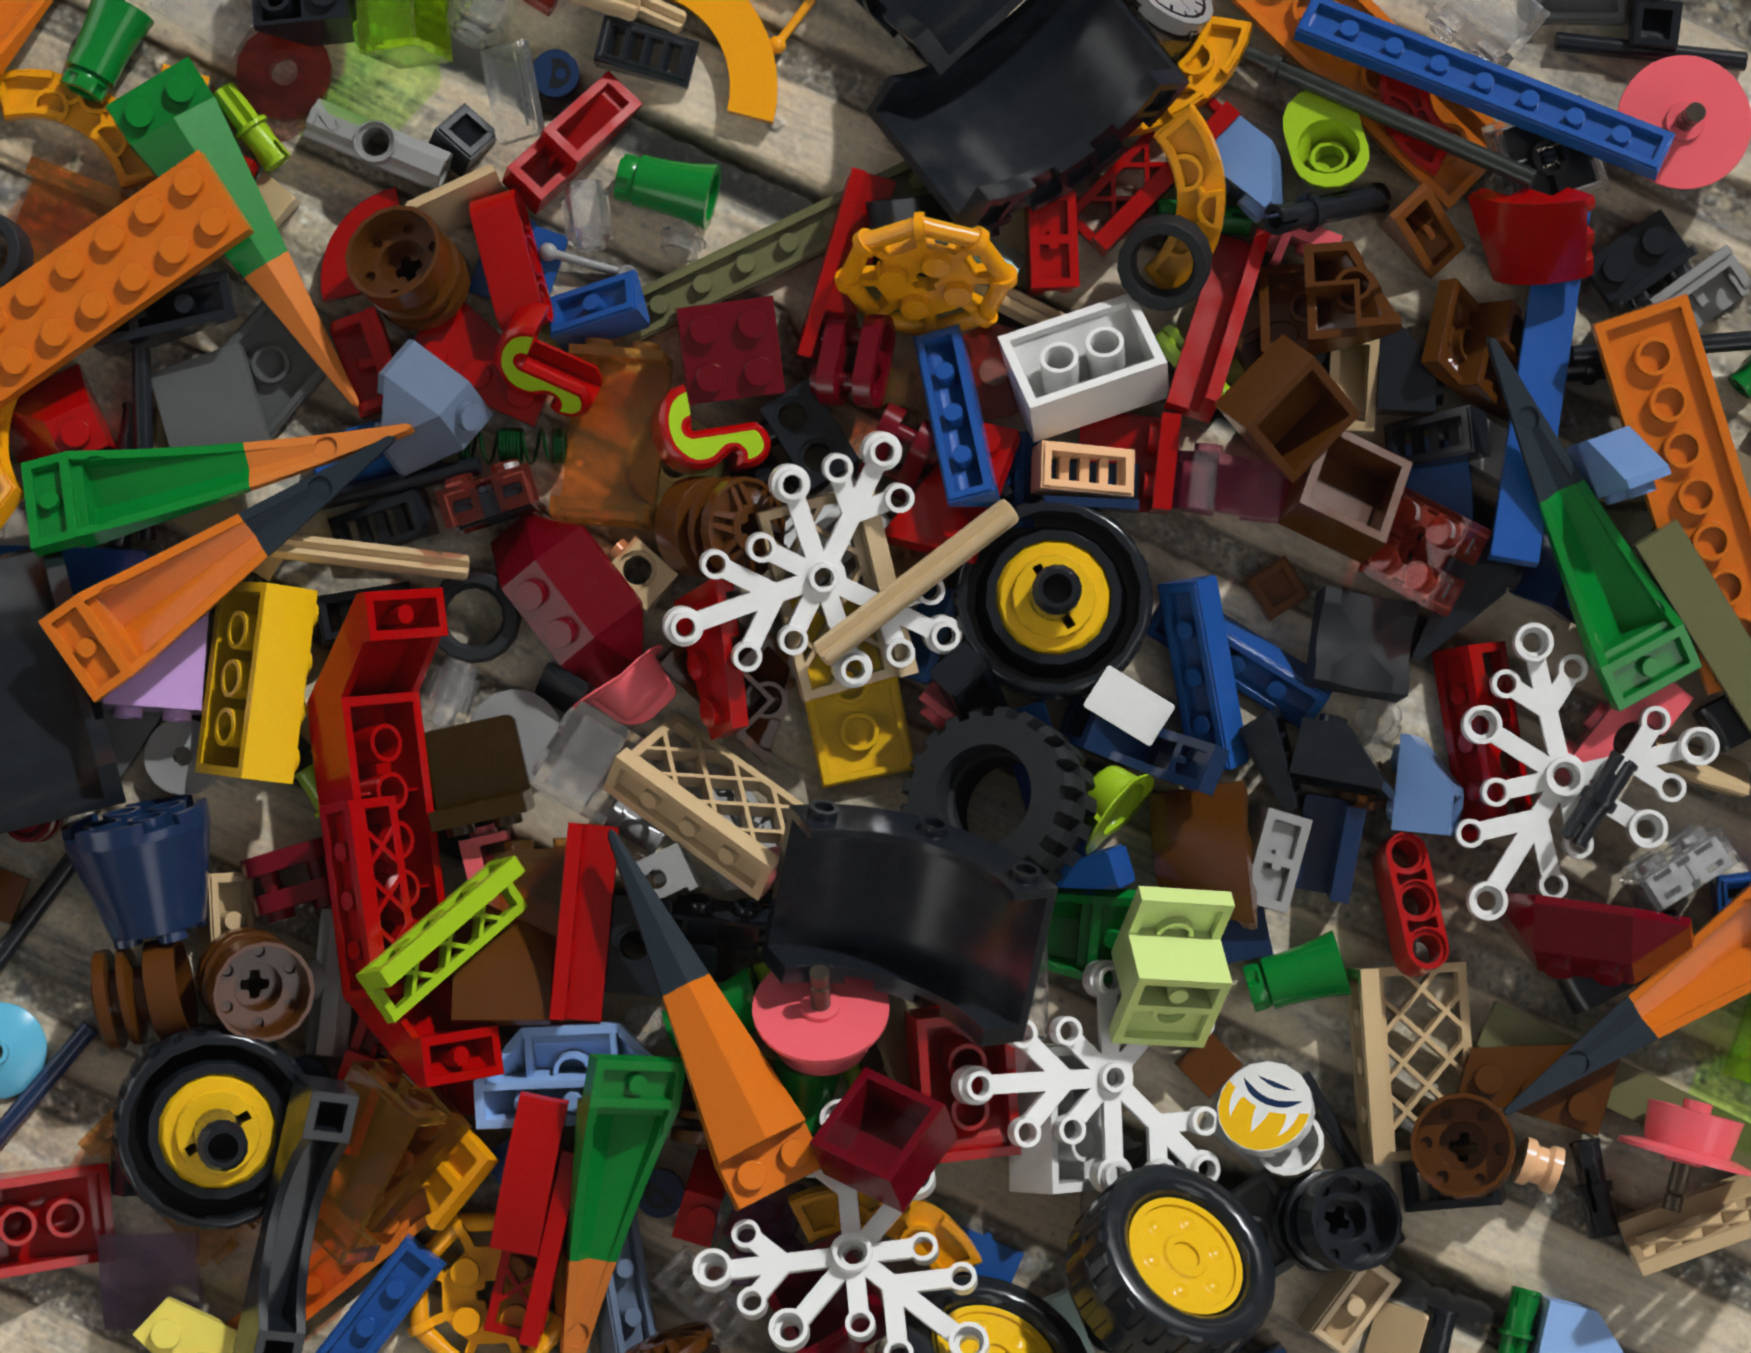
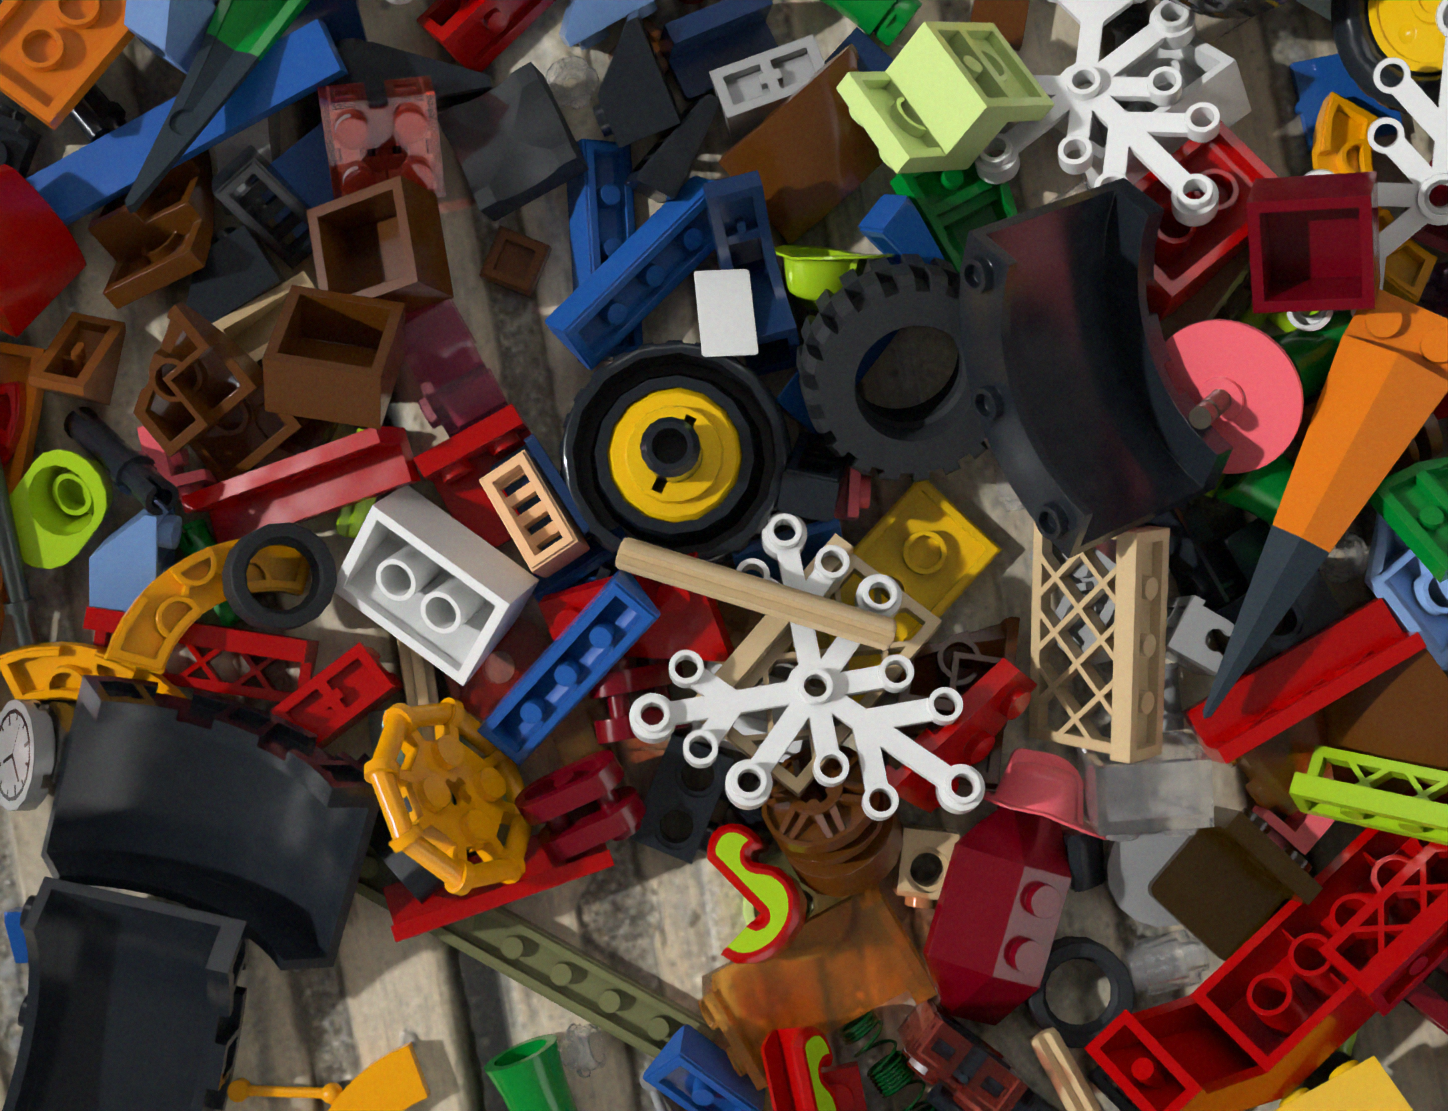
camera: 115 degrees left, 0 degrees up
dark red piece [674,296,786,405] -> none

